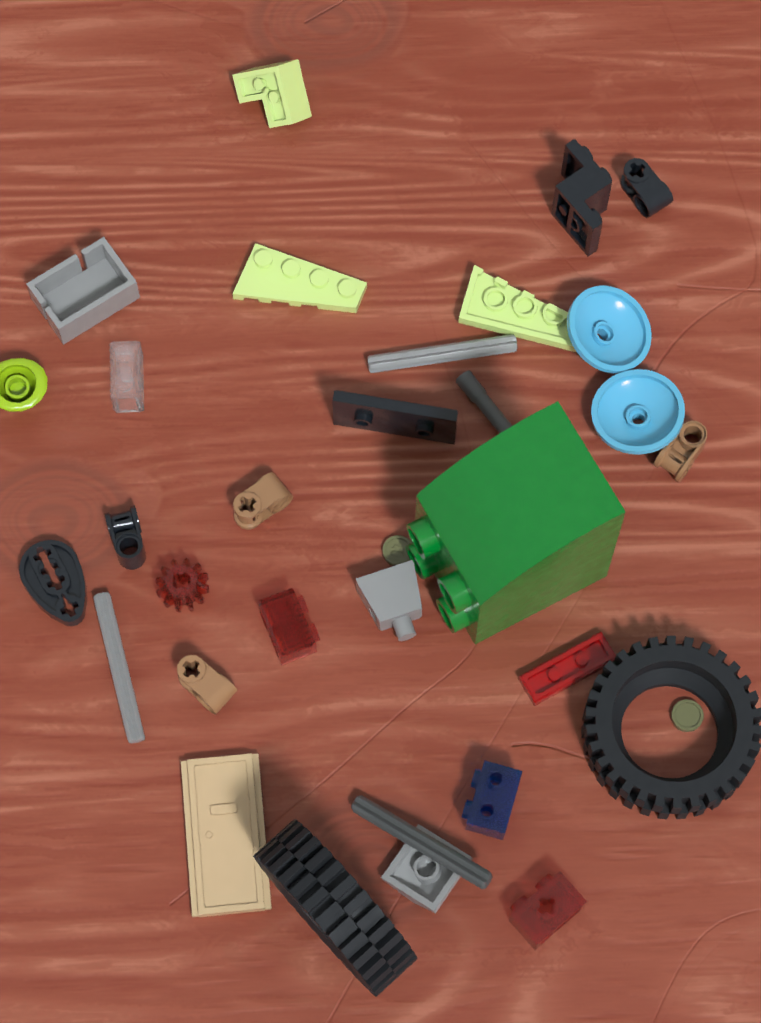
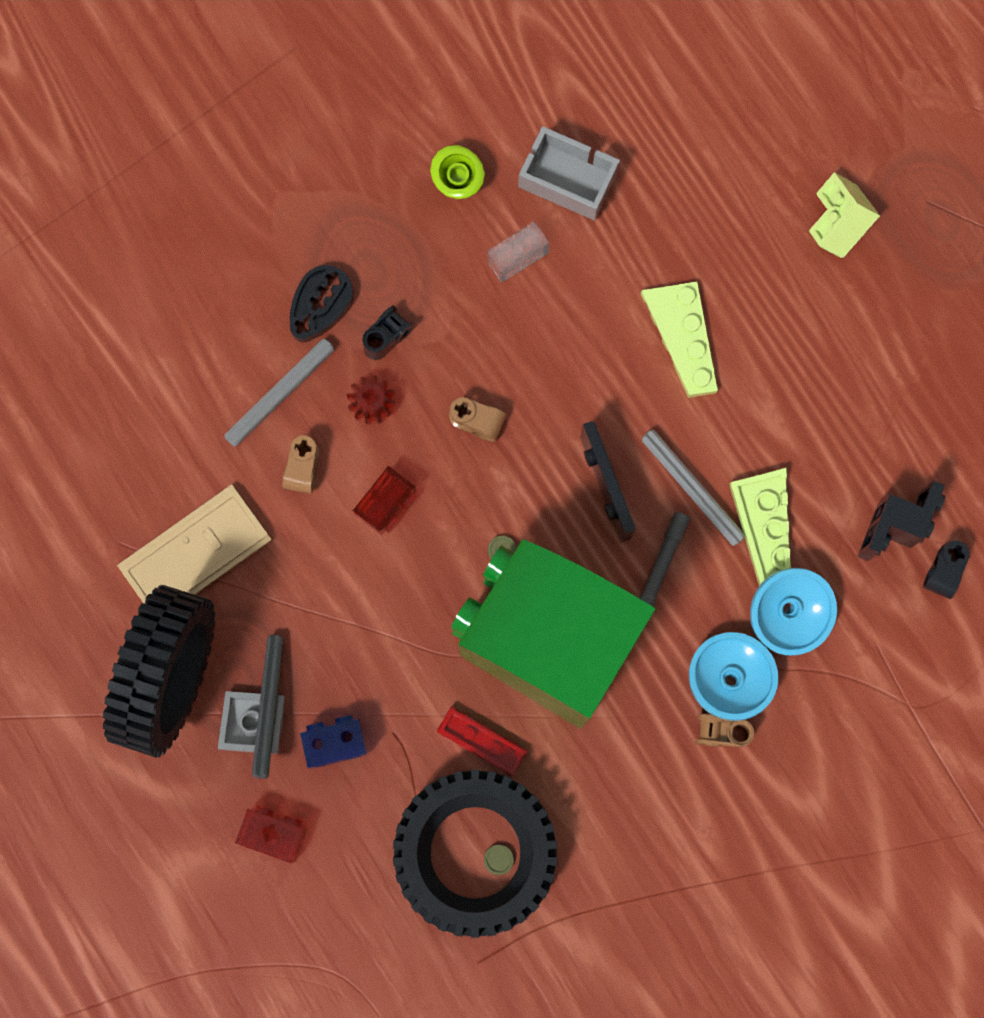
camera: 60 degrees right, 10 degrees up
light grey torso [356,560,422,641] -> none

